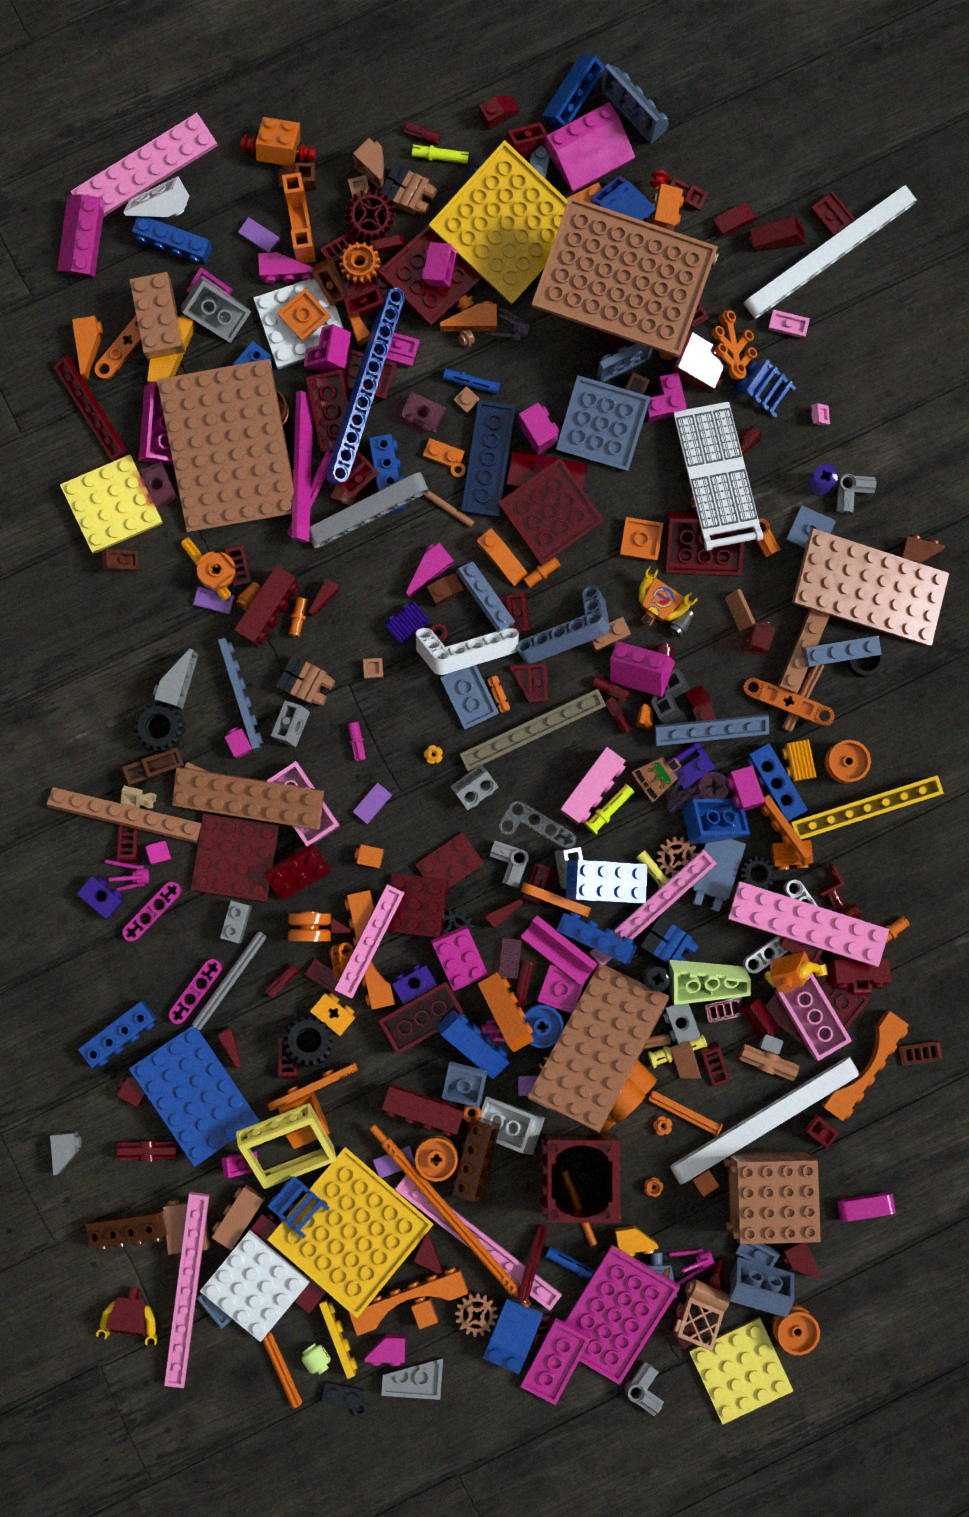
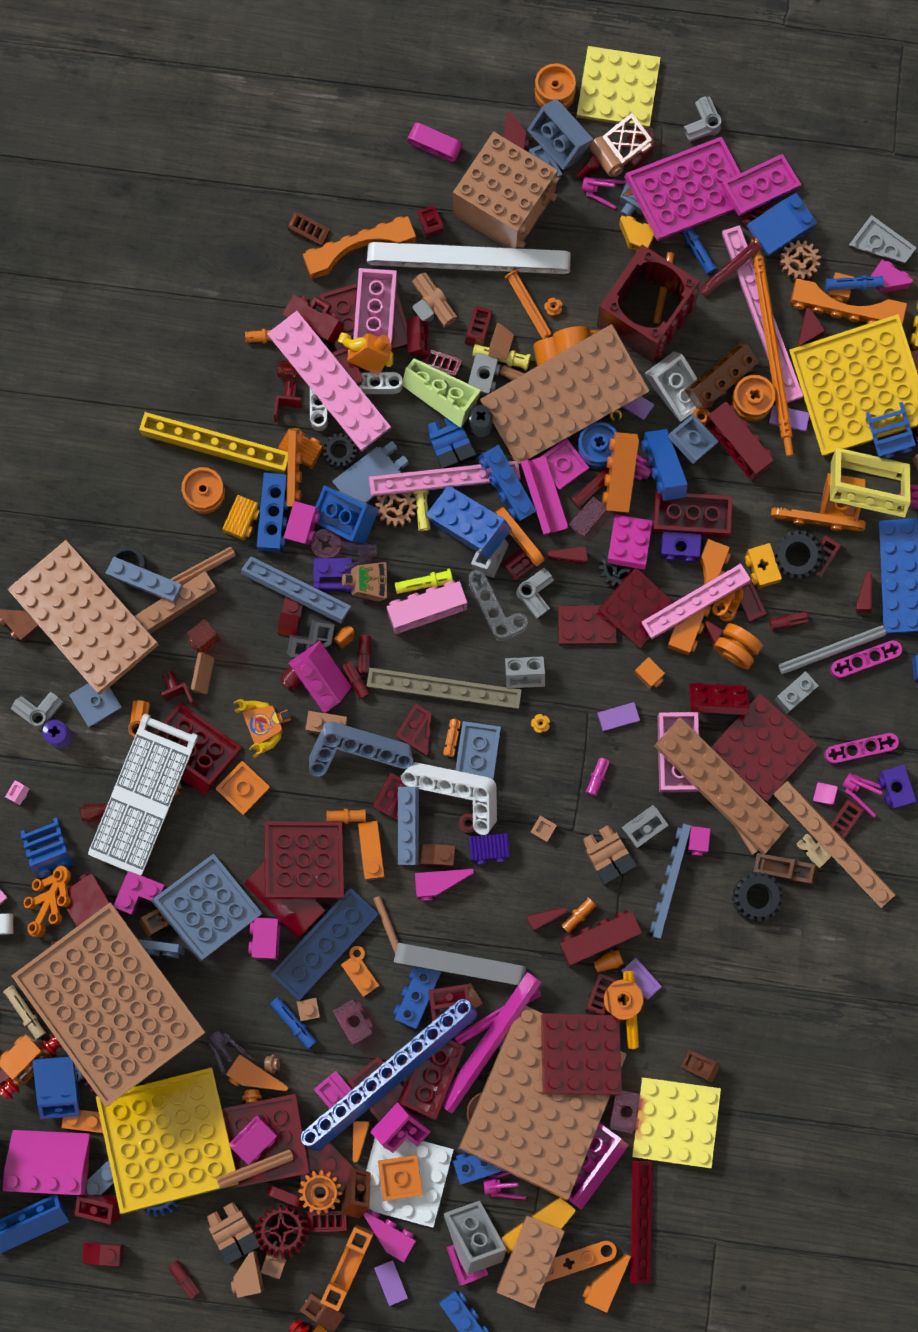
camera: 140 degrees left, 5 degrees down
light grey slope [153,649,198,710] -> none
dark red slope [344,285,385,318] -> none
neon yellow pin [412,144,469,164] -> none
orange plate [644,1177,663,1197] -> none
flat silver cone [668,609,694,638] -> none
orange tile [692,1169,719,1197] -> none
orange piece [744,678,835,727] -> none
none -> dark red bracket [161,671,196,708]
none -> nougat axle [217,1150,293,1188]
none -> dark pink plant [484,1171,526,1200]
none -> dark red plate [541,1013,622,1096]
none -> blue pin [825,275,884,291]

